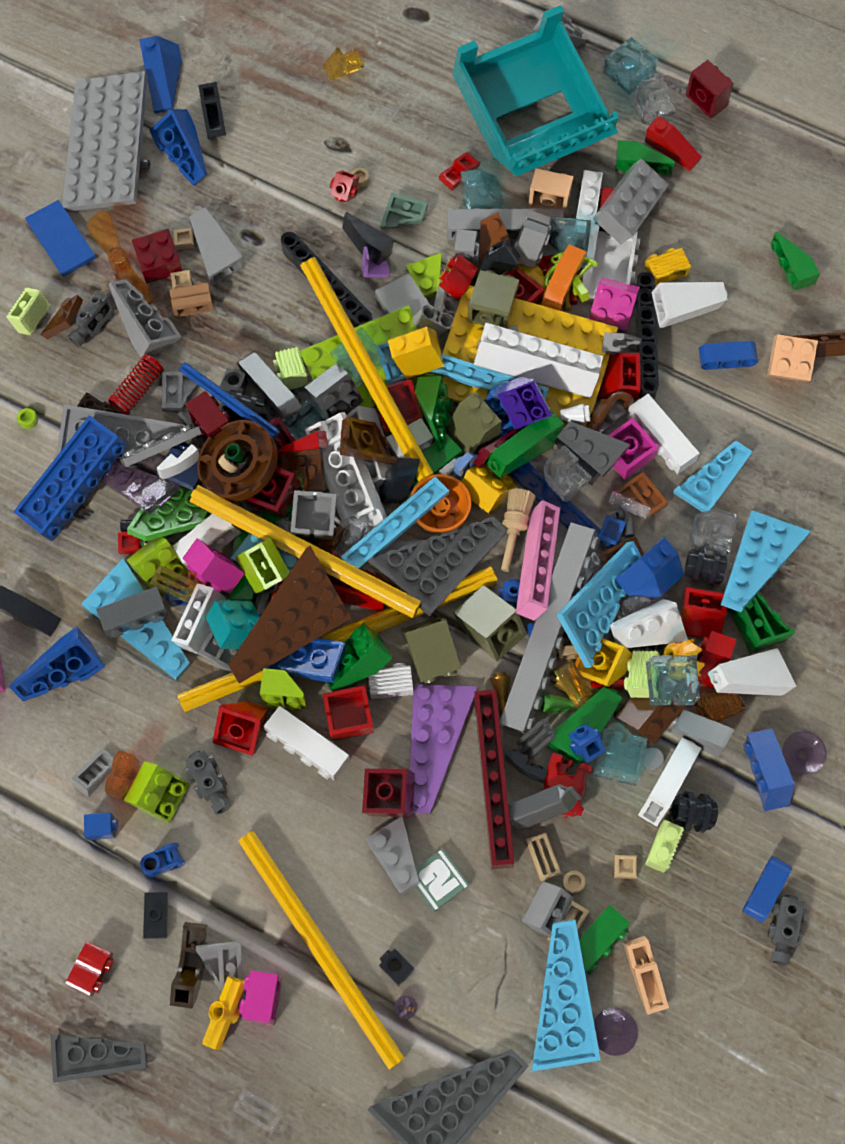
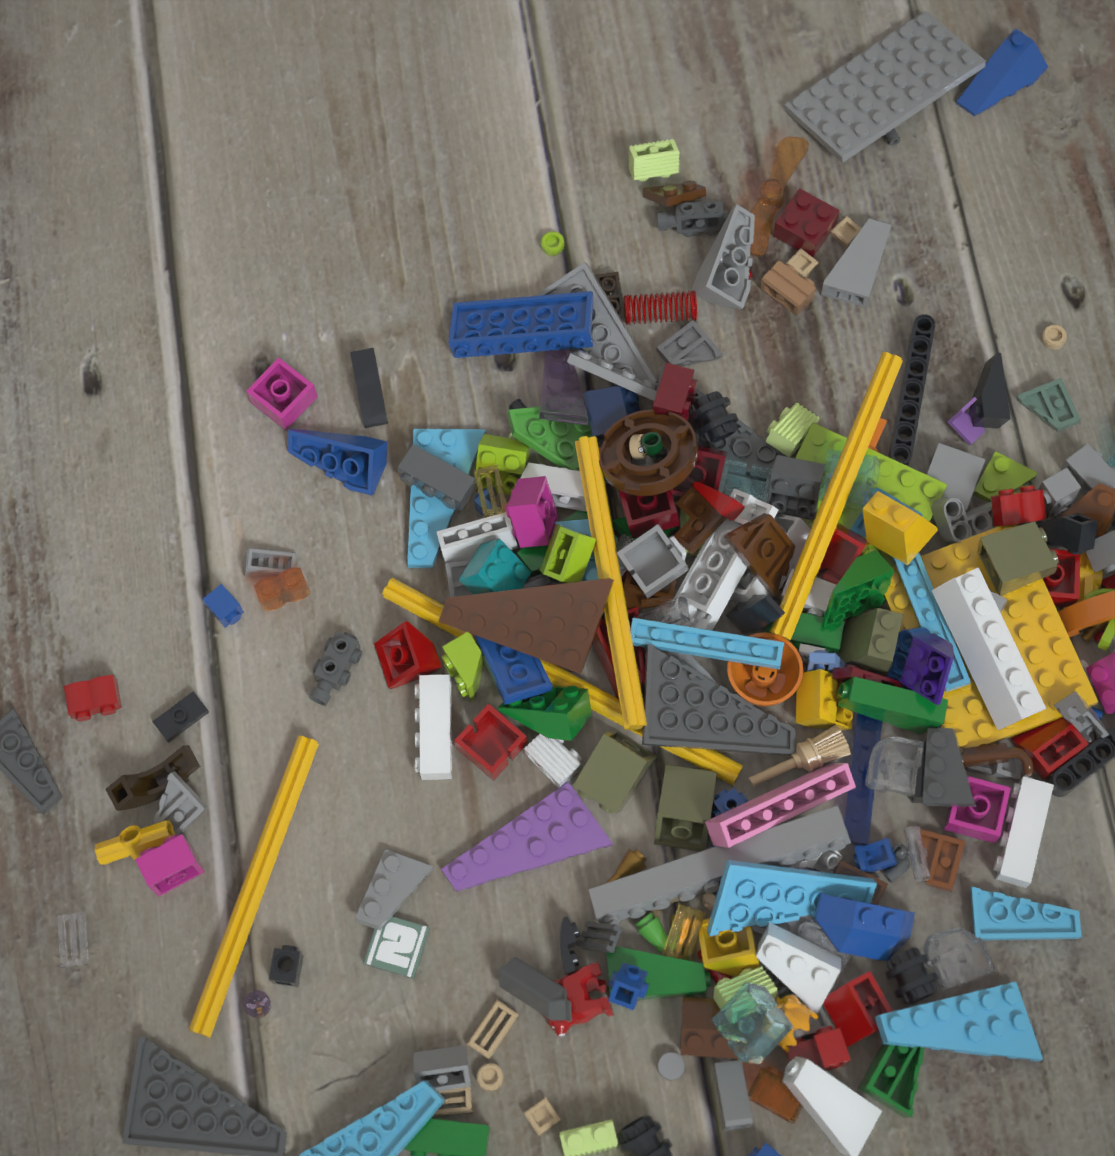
camera: 55 degrees right, 0 degrees up
blue tile [25,200,96,277] -> none
red plate [118,532,140,554] -> none
lime slope [124,761,190,823] -> none
blue piece [140,842,186,877] -> none
blue wedge [149,109,207,185] -> none
white slope [157,445,199,479] -> none
blue axle [179,362,279,439] -> none
black slope [198,82,226,139] -> none
dark grey brick [220,368,248,394] -> none
beam [237,351,302,420] -> none
brick [330,170,359,202] -> none
dark red brick [362,768,415,817] -> none
dark red brick [474,690,515,870] -> none
white cone [560,404,590,424] -> none
clear light blue piece [593,728,648,786] -> none
white slope [638,737,701,827] -> none

